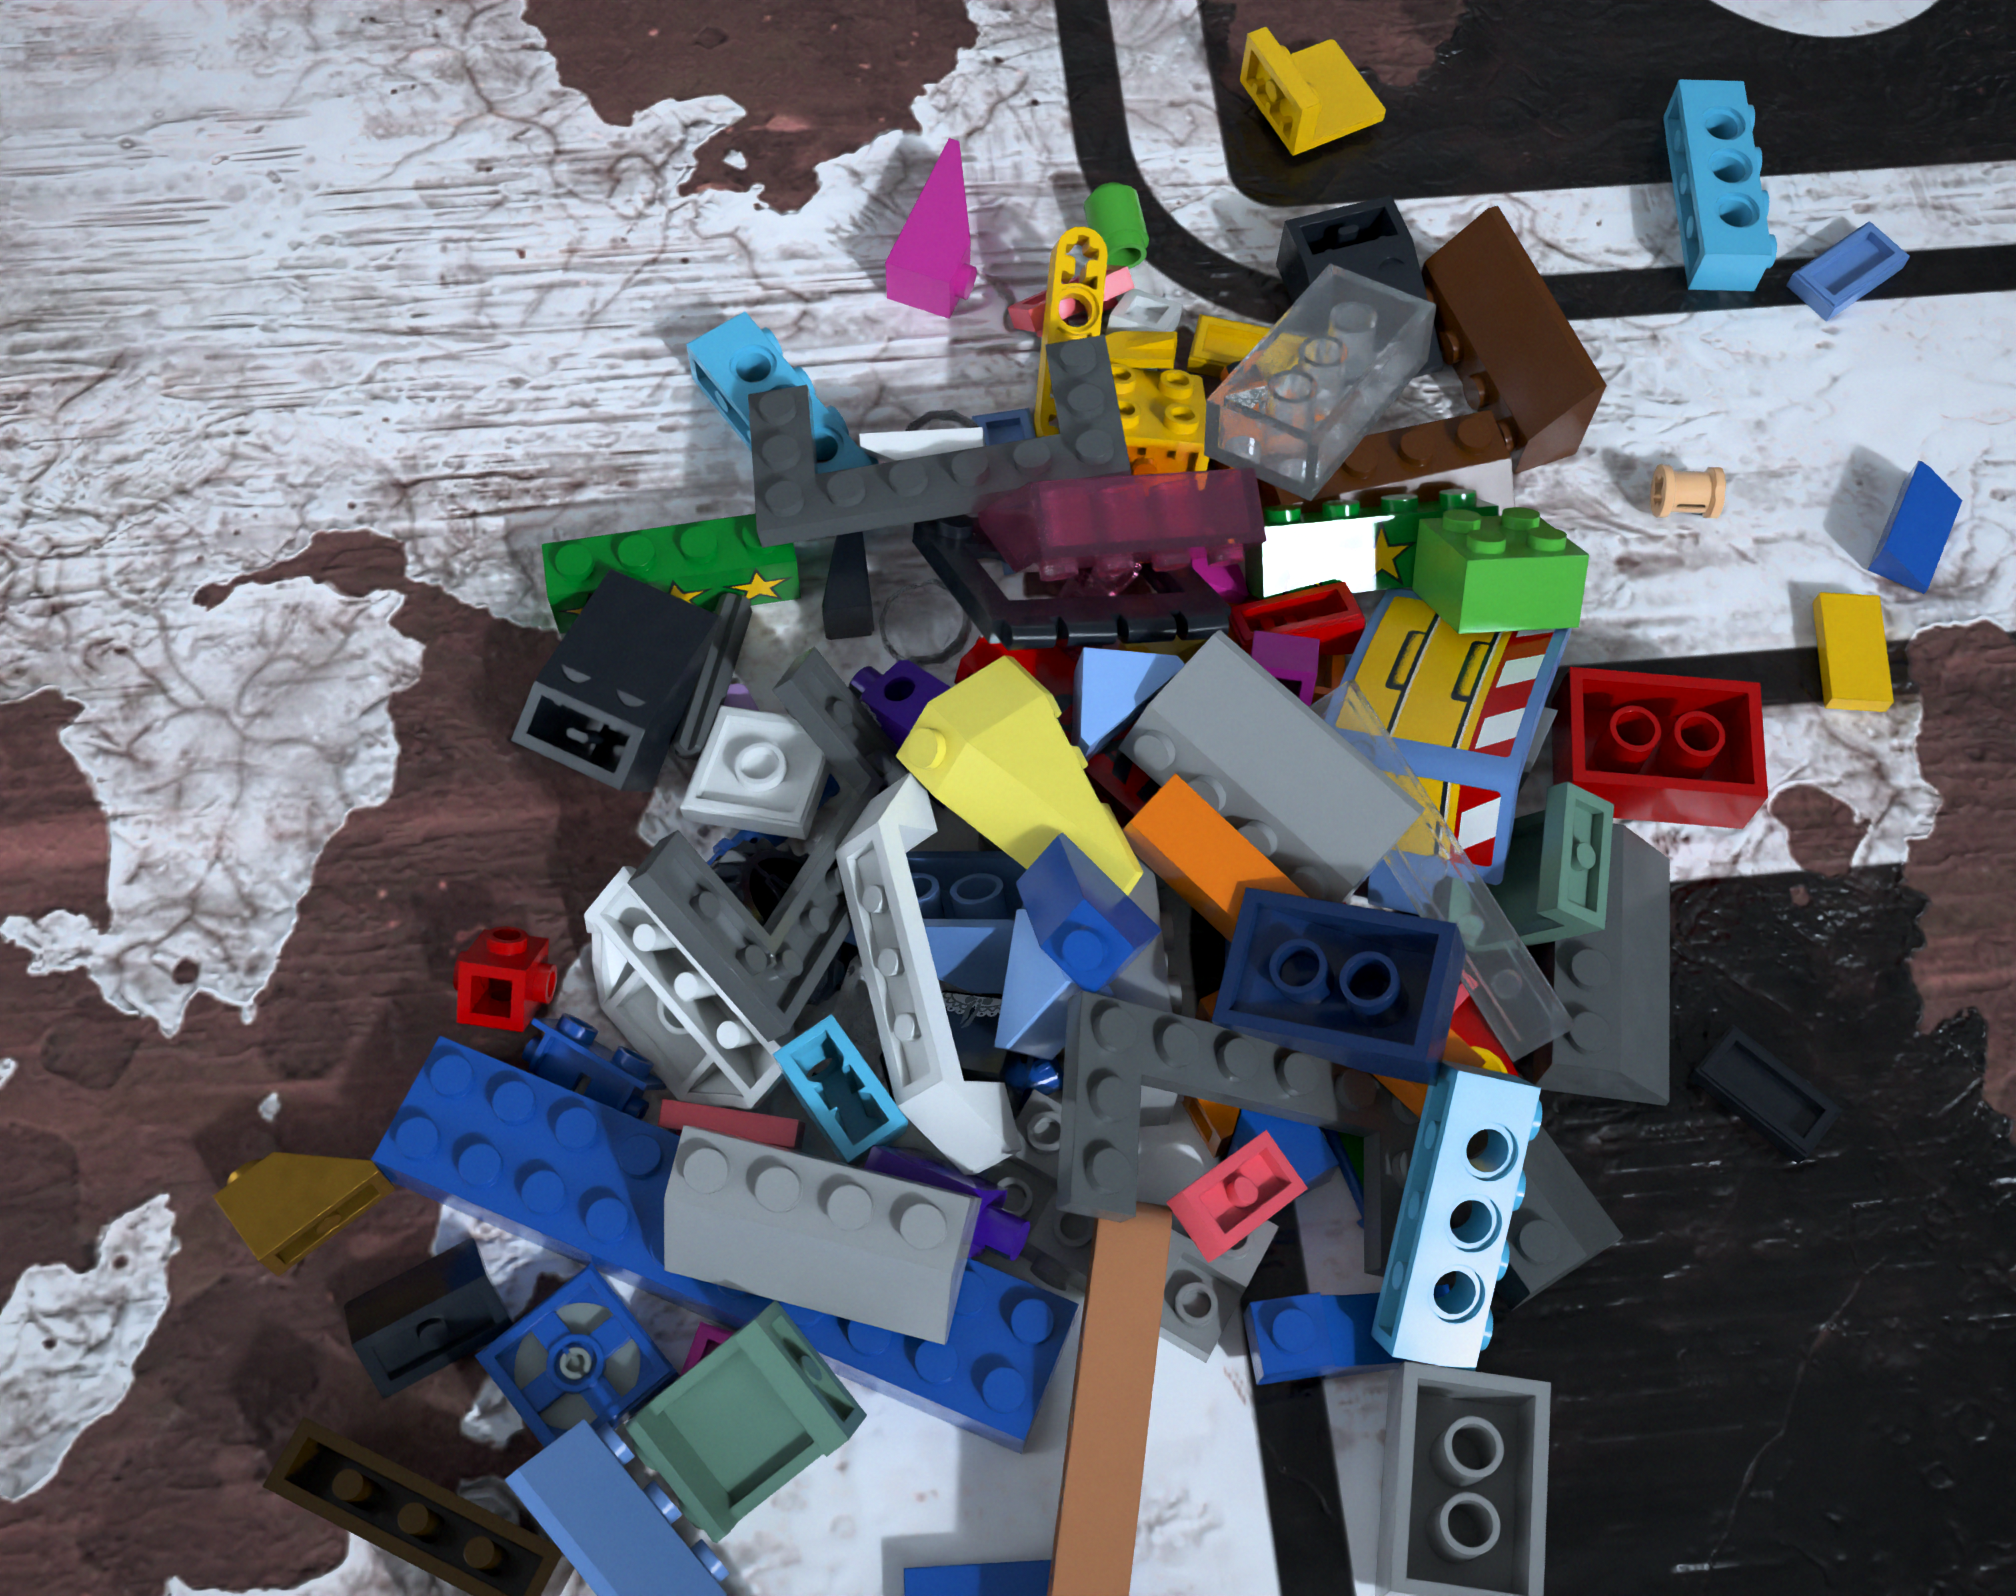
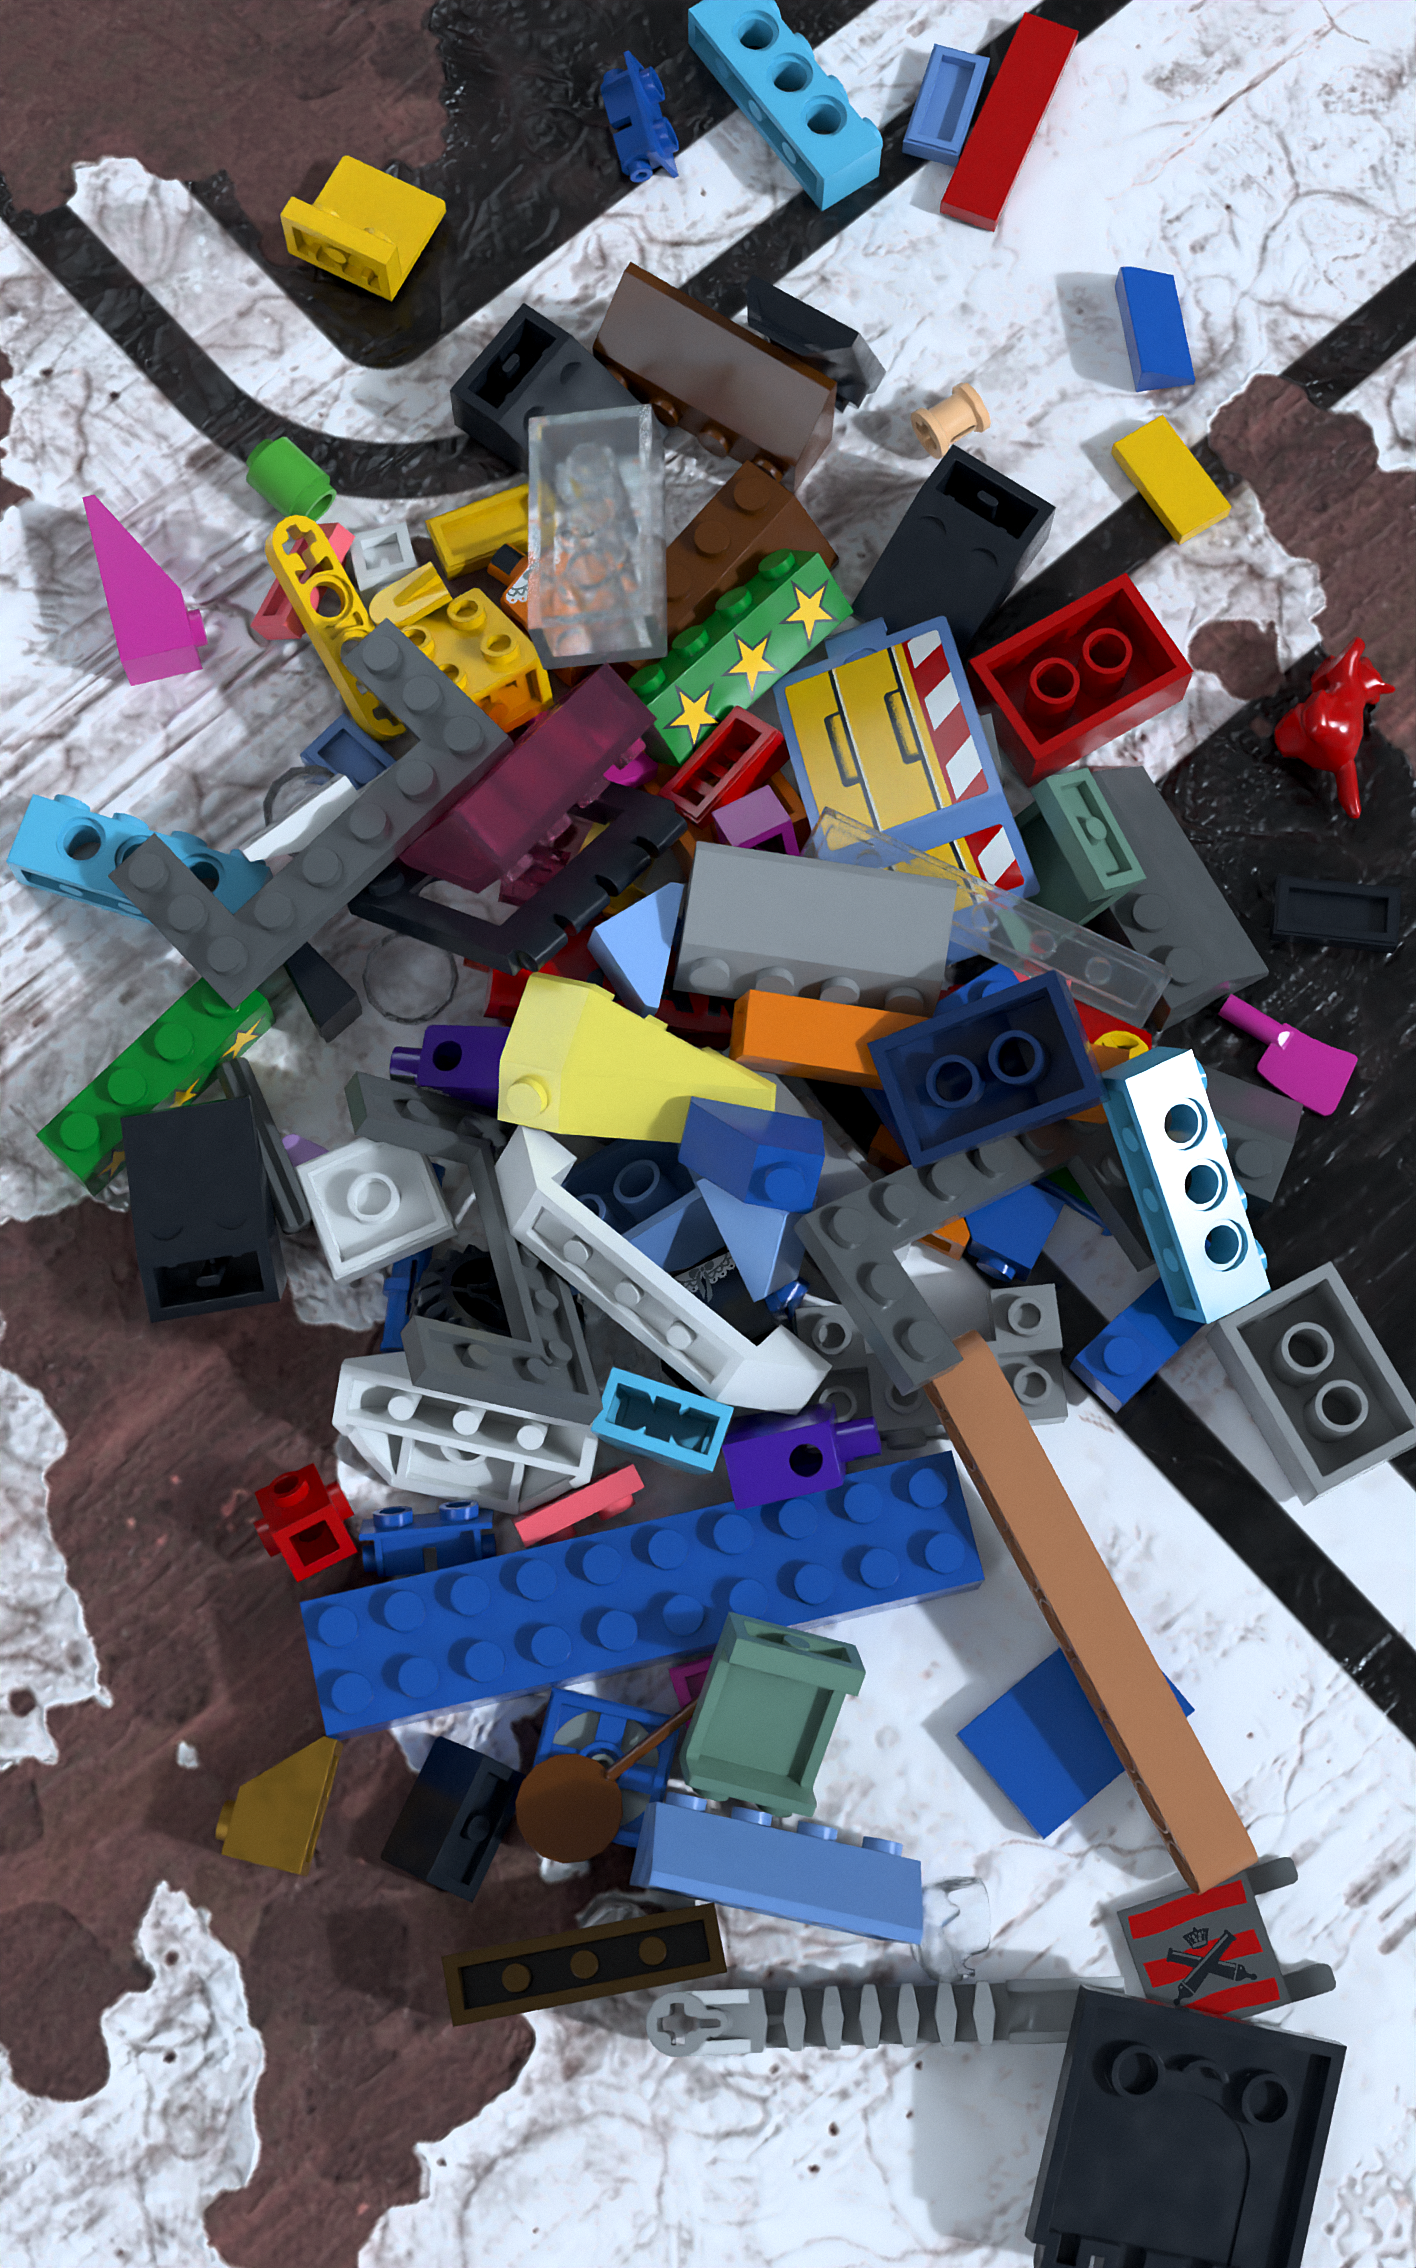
camera: 35 degrees left, 10 degrees up
light grey slope [664,1125,982,1345] -> none
coral plate [1166,1130,1308,1263] -> none
bright green brick [1412,507,1589,634] -> none
none -> reddish brown piece [515,1694,700,1864]
none -> blue hinge [600,50,679,182]
none -> black slope [745,274,887,414]
none -> black slope [850,444,1056,661]
none -> red tile [940,12,1079,232]
none -> dark pink piece [1218,994,1358,1117]
none -> red animal [1274,636,1396,819]

